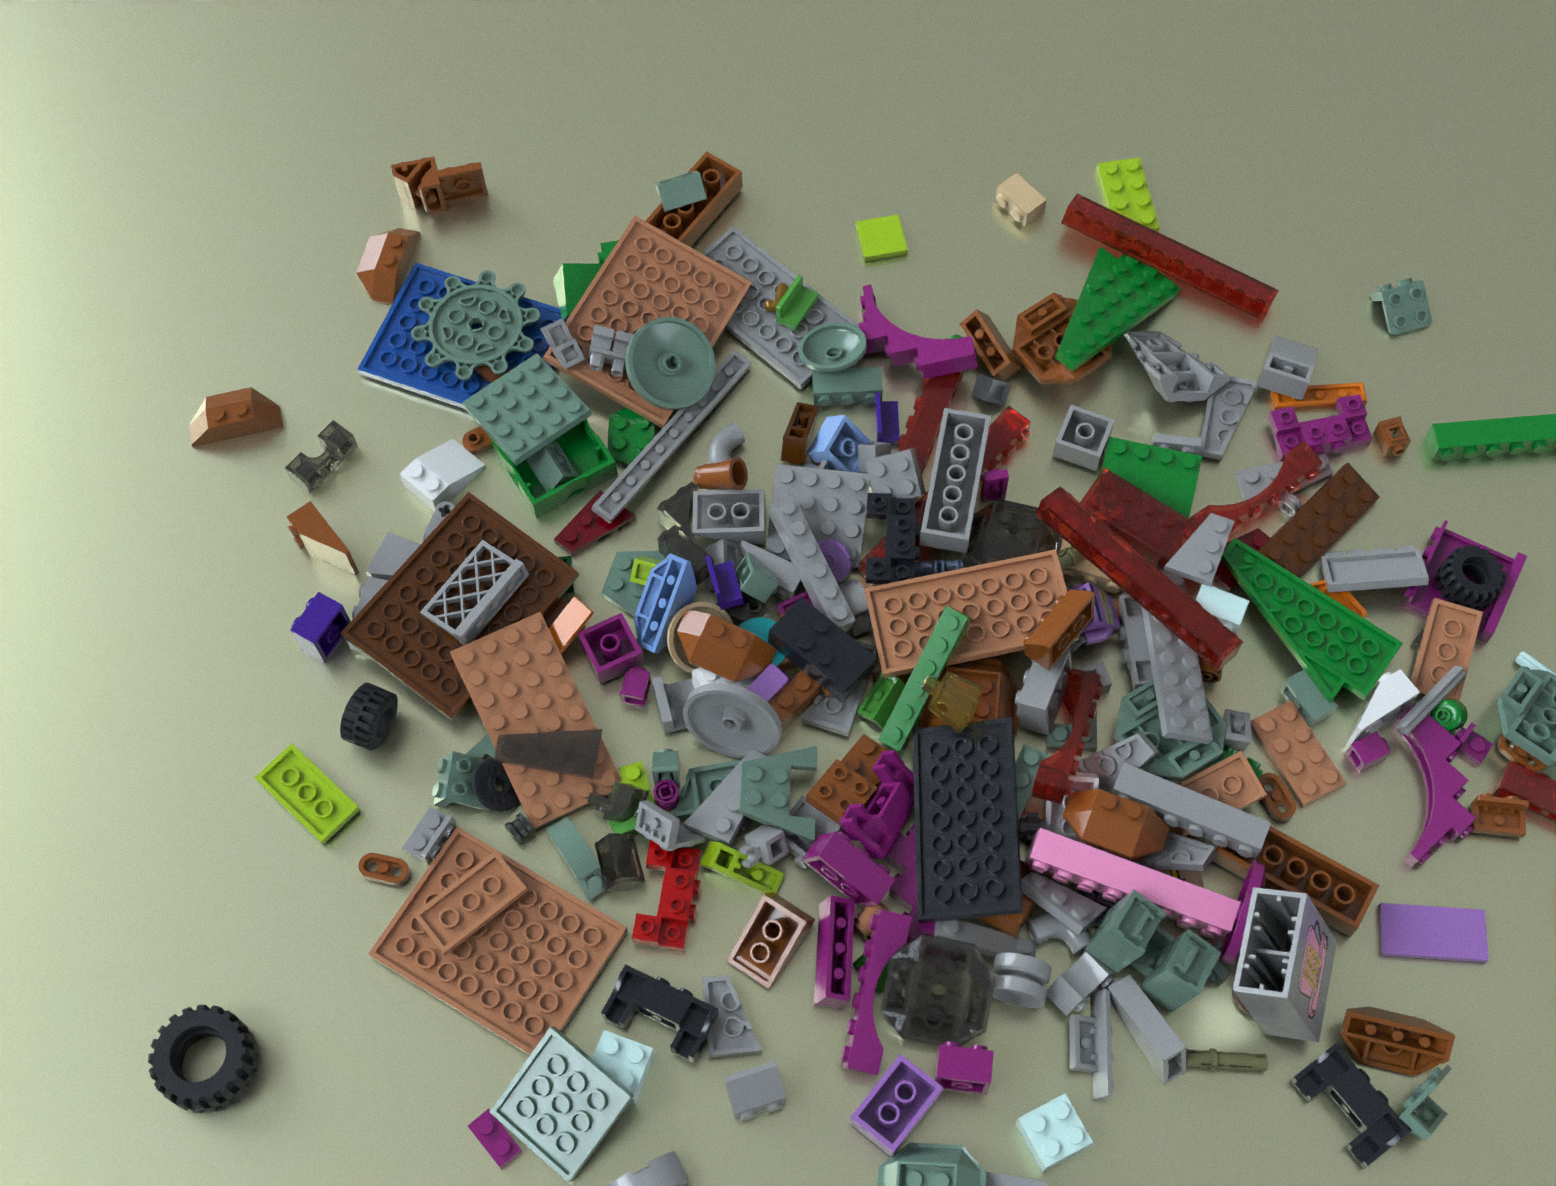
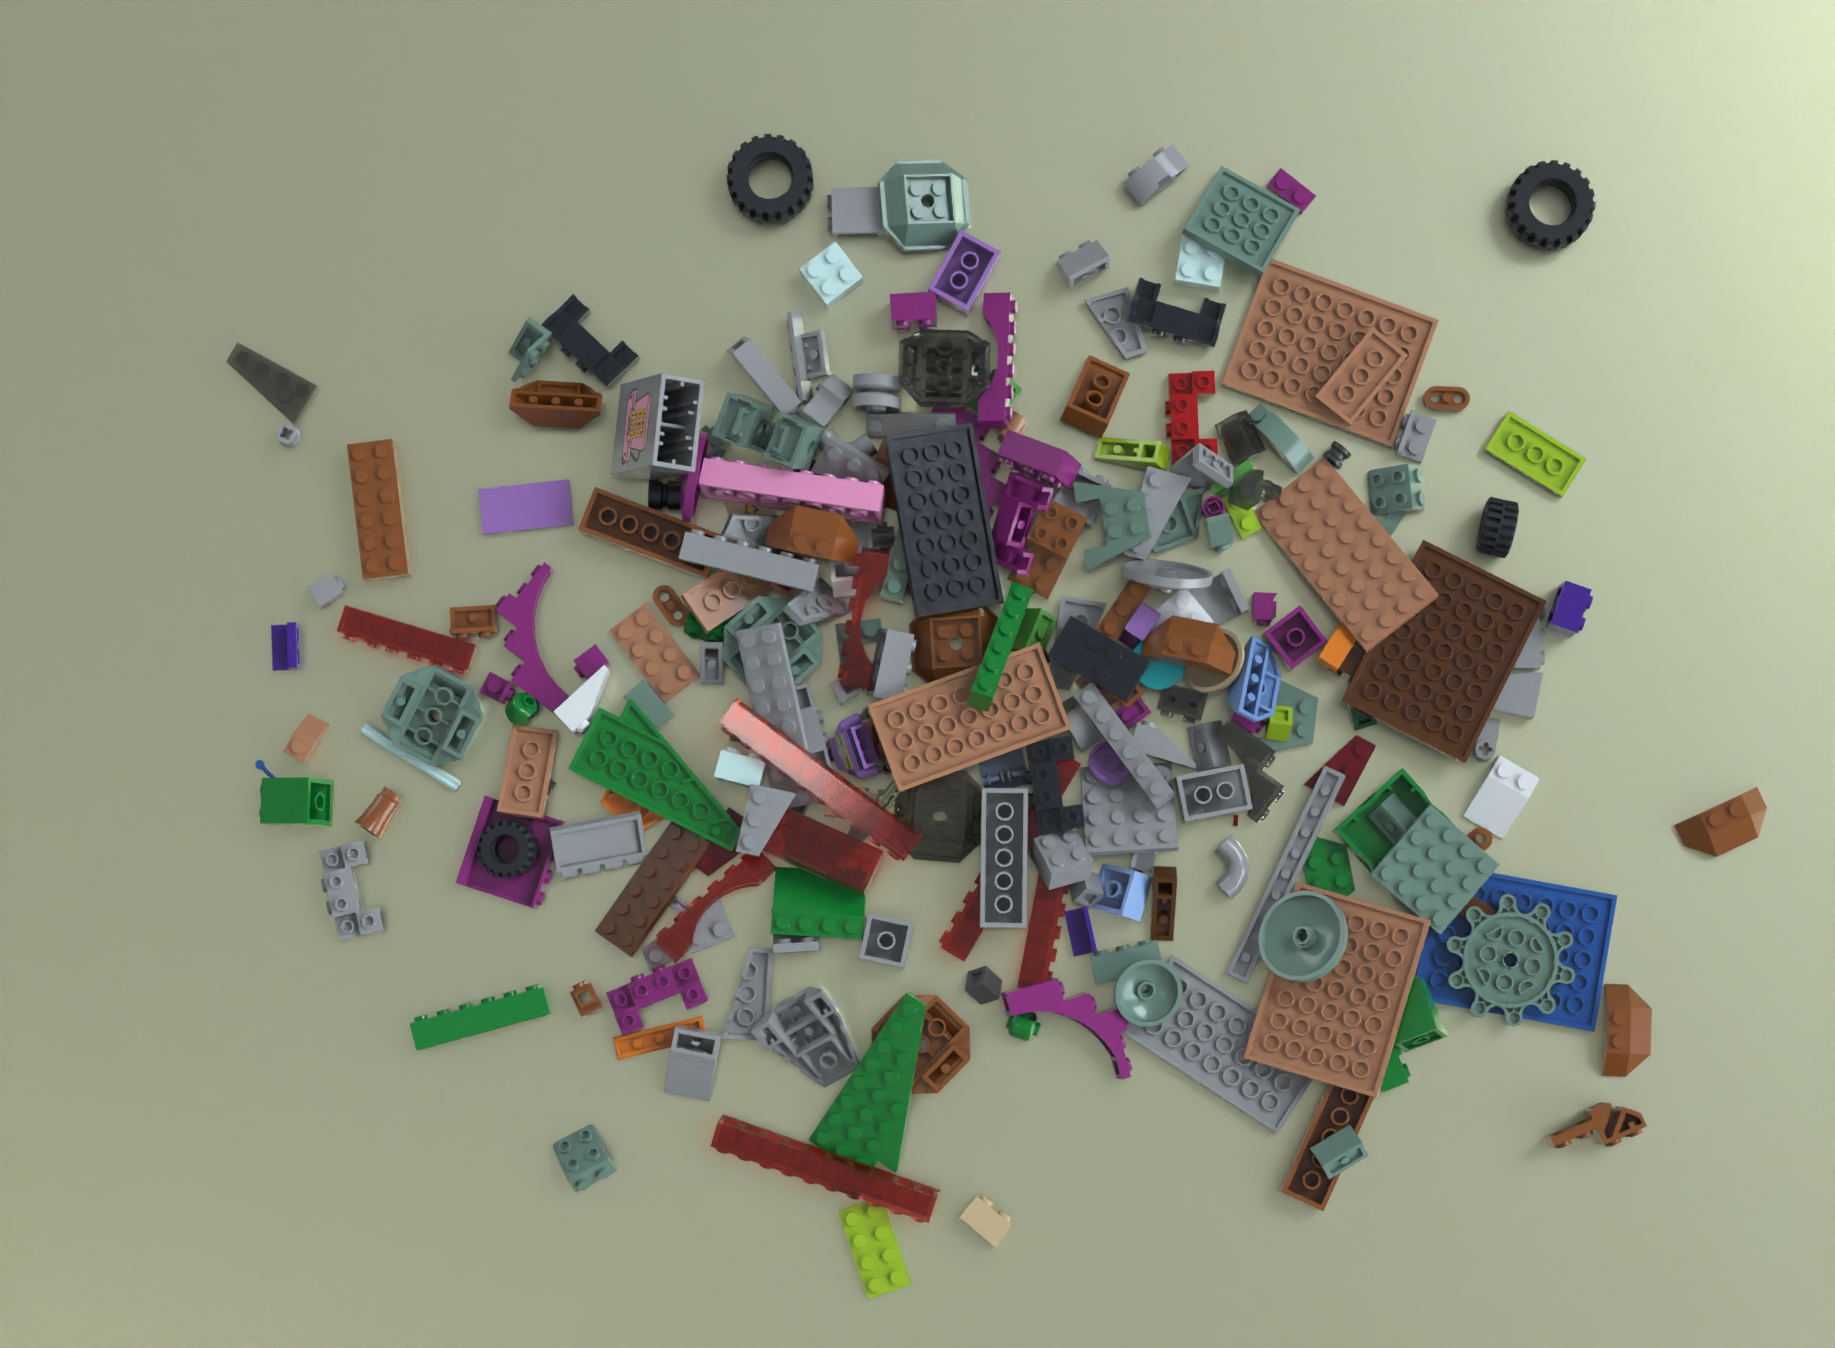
camera: 170 degrees right, 20 degrees up
clear smoke arch [285,420,358,494] -> none
dark orange slope [287,501,359,575] -> none
light grey fence [420,540,529,645] -> none
black wheel [472,758,519,812] -> none
clear smoke wing [494,729,603,779] -> none
light grey slope [541,318,585,369] -> none
light grey hips [588,325,634,377] -> none
dark orange plant [693,457,748,490] -> none
dark purple panel [705,555,744,610] -> none
sand green slope [735,552,778,603] -> none
light grey brick [739,825,789,868] -> none
pearl gold arm [765,283,788,314] -> none
bright green panel [776,275,819,331] -> none
magenta brick [814,895,855,1009] -> none
lime tile [855,214,908,262] -> none
clear yellow torso [921,672,984,733] -> none
dark orange brick [960,309,1022,381] -> none
magenta plate [980,469,1009,503] -> none
dark orange slope [1023,590,1095,671] -> none
olive pin [1186,1048,1268,1072] -> none
light grey axle [1397,666,1466,734] -> none

